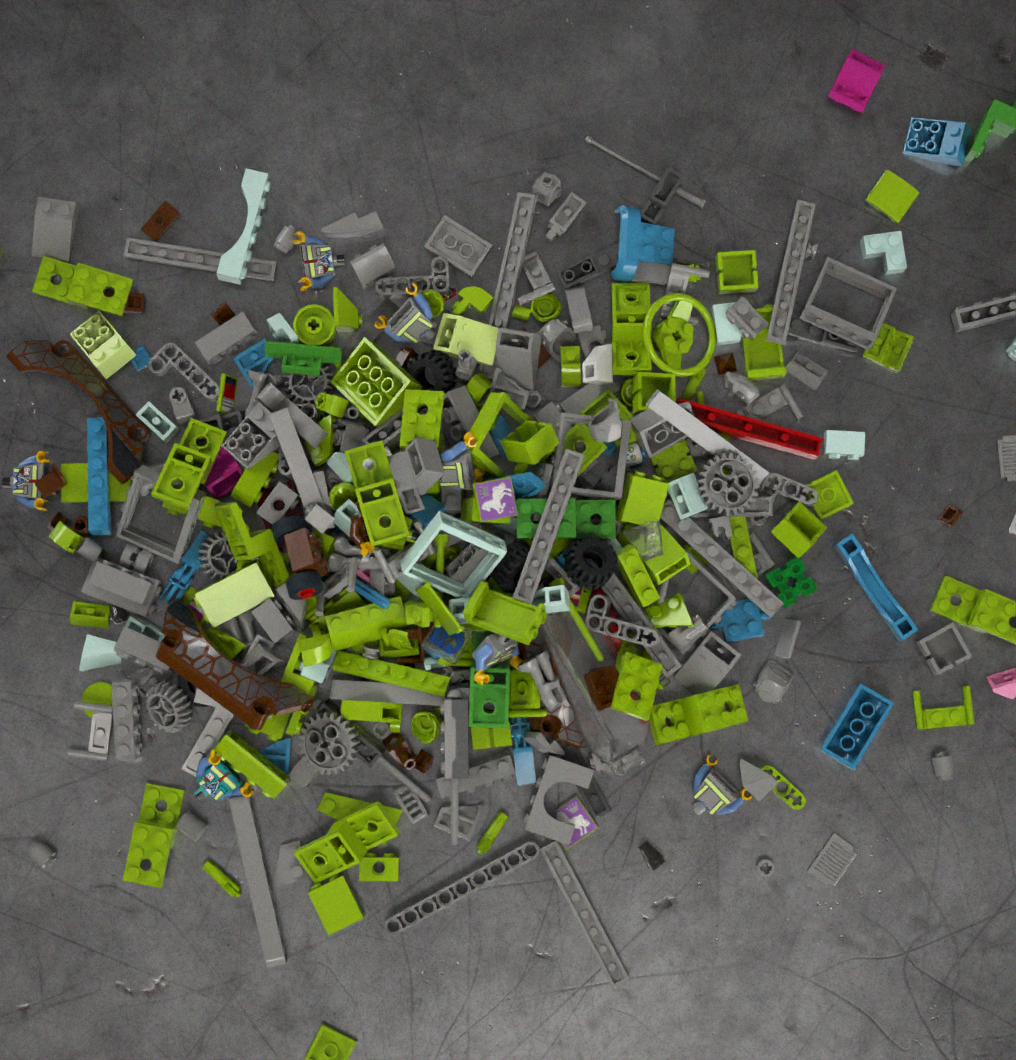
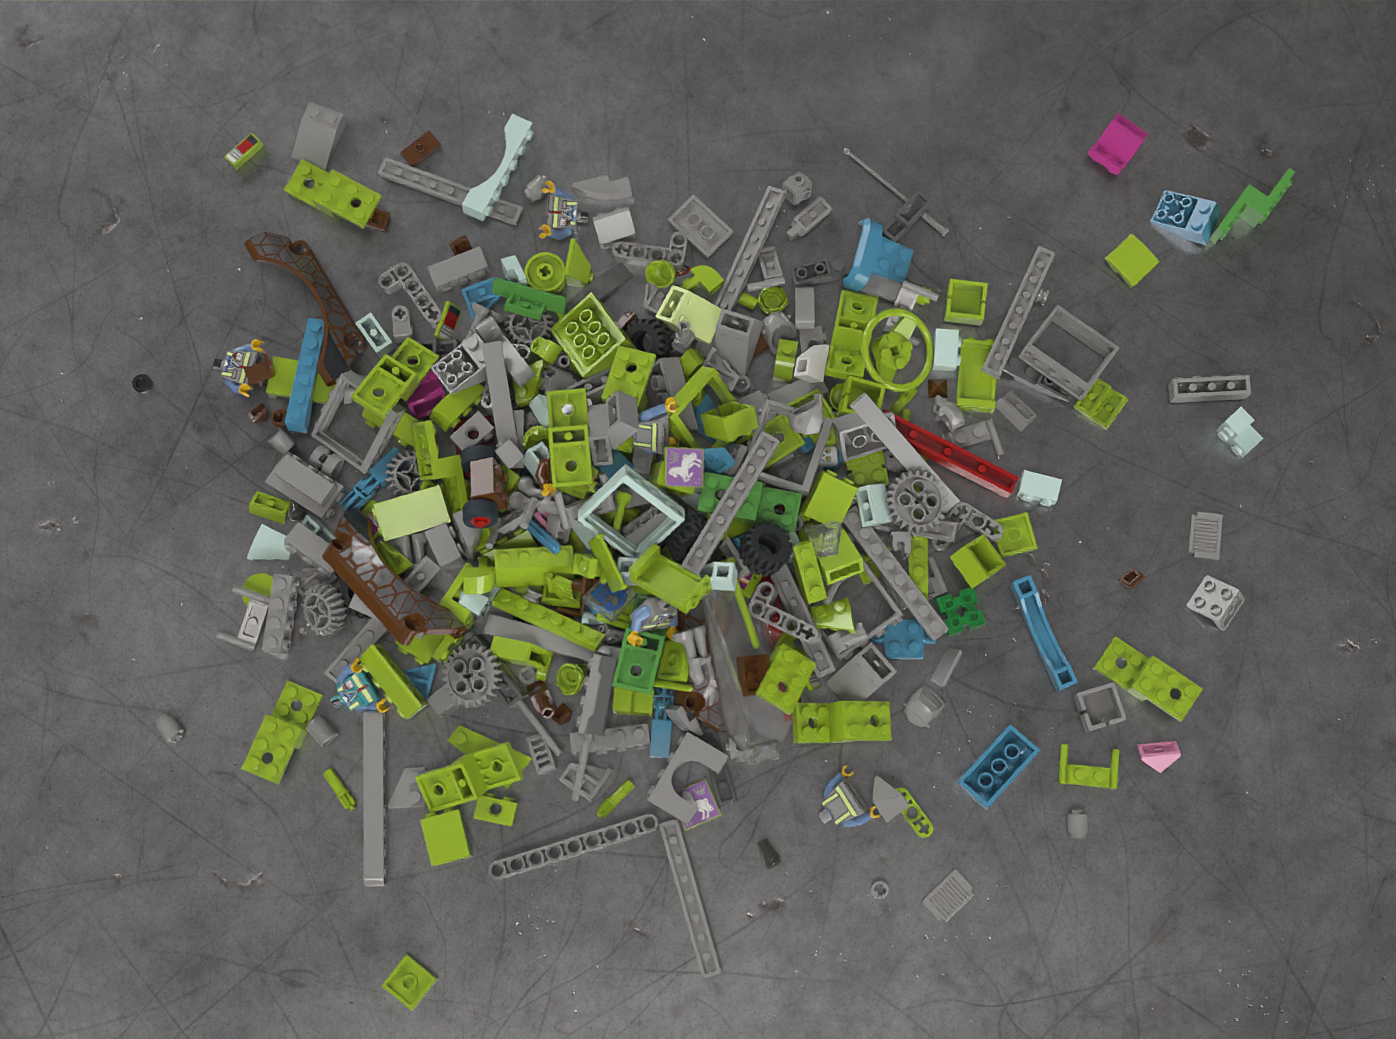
camera: 15 degrees right, 5 degrees down
lime brick [49,520,84,553] -> none
yellowish green slope [70,310,136,379] -> none
dark azure tile [130,345,151,372] -> none
light grey slope [242,643,288,675] -> none
torso [375,282,435,343] -> none
light grey bracket [725,296,768,340] -> none
light aqua brick [860,231,907,275] -> none

